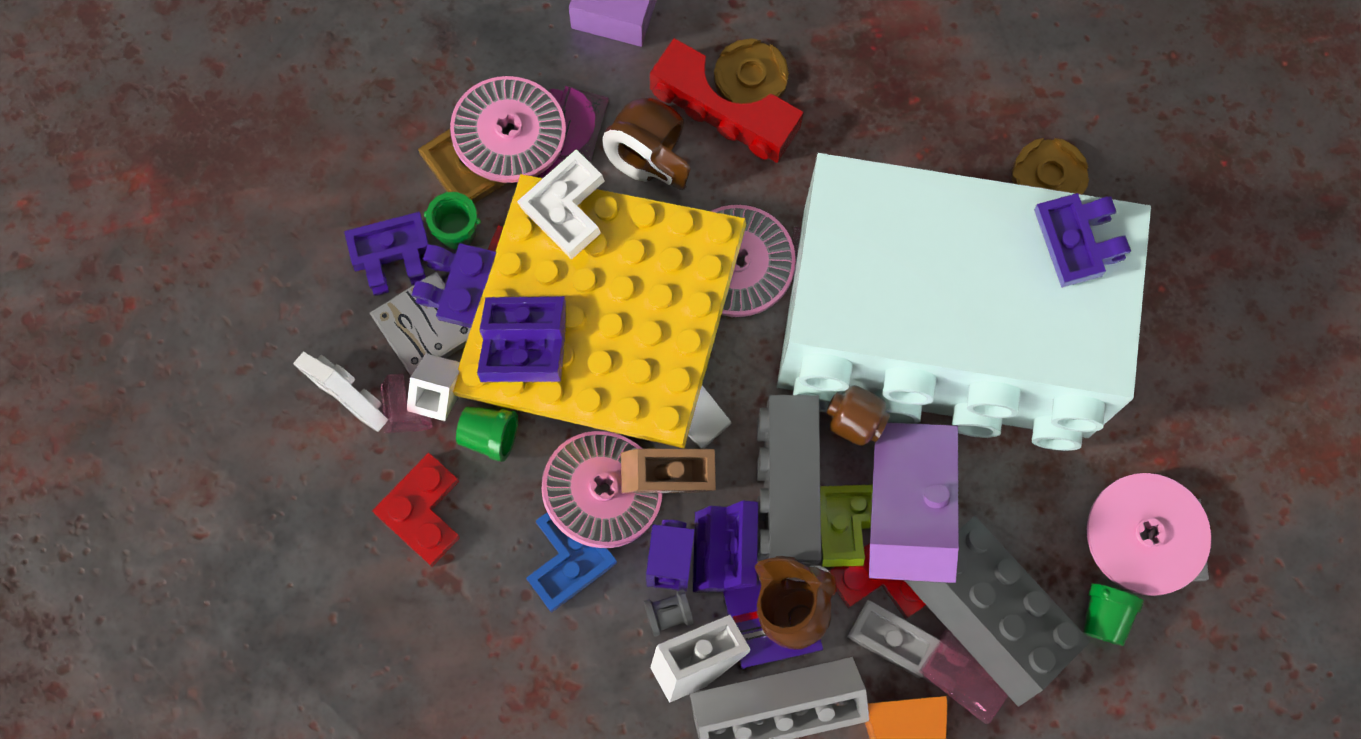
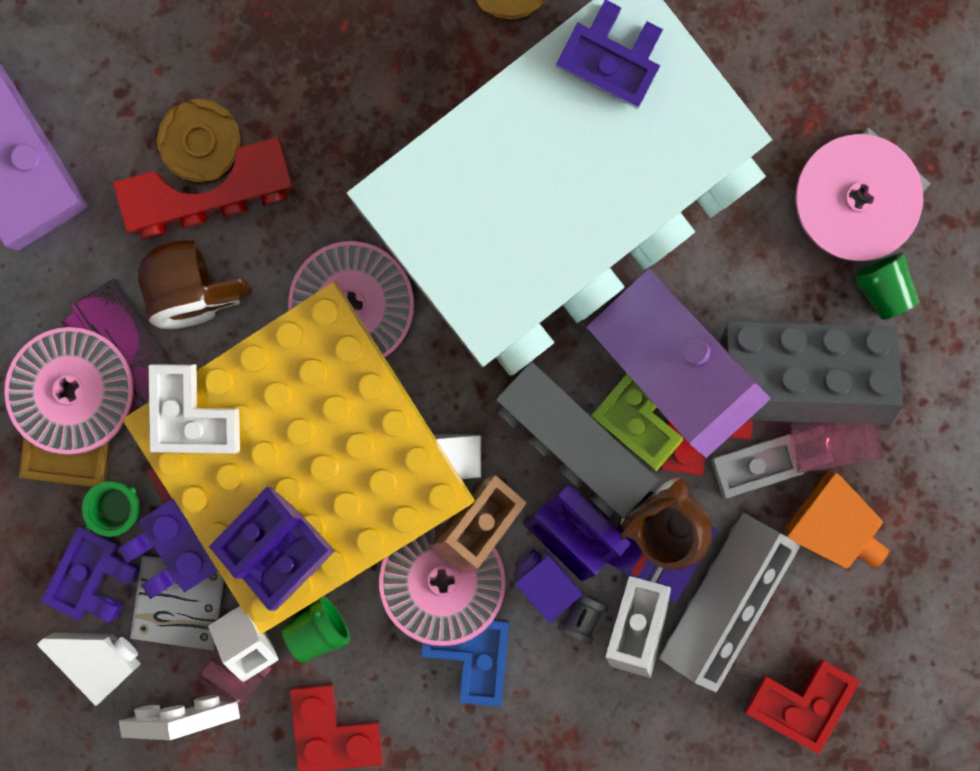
camera: 45 degrees left, 15 degrees up
reddish brown head [825,385,890,446] -> none
none -> white slope [37,632,141,706]

